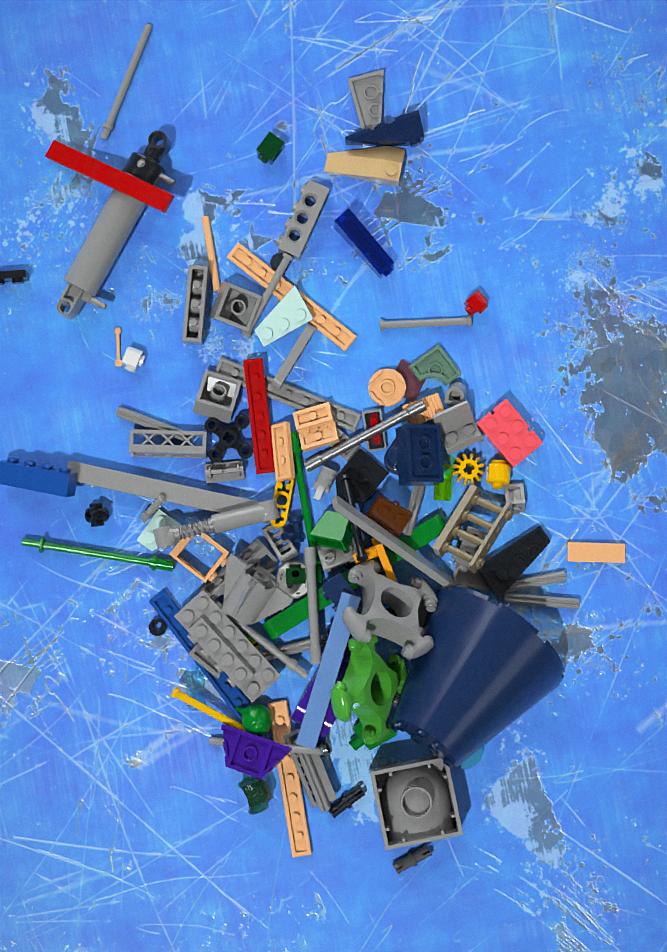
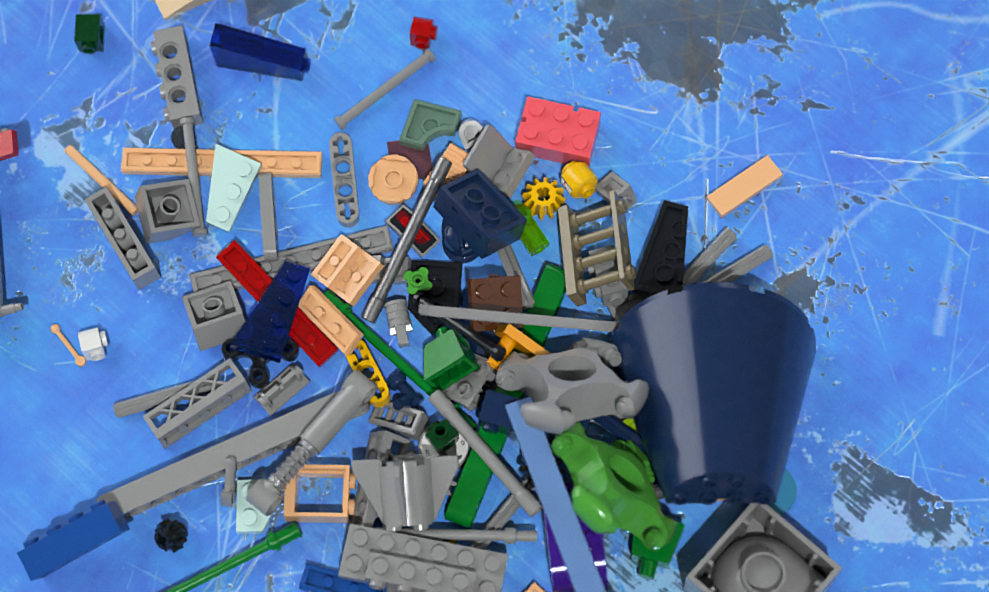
camera: 30 degrees left, 15 degrees down
none -> clear blue wing [230,261,310,363]
none -> light grey beam [329,133,360,228]
none -> bright green plate [404,267,432,295]

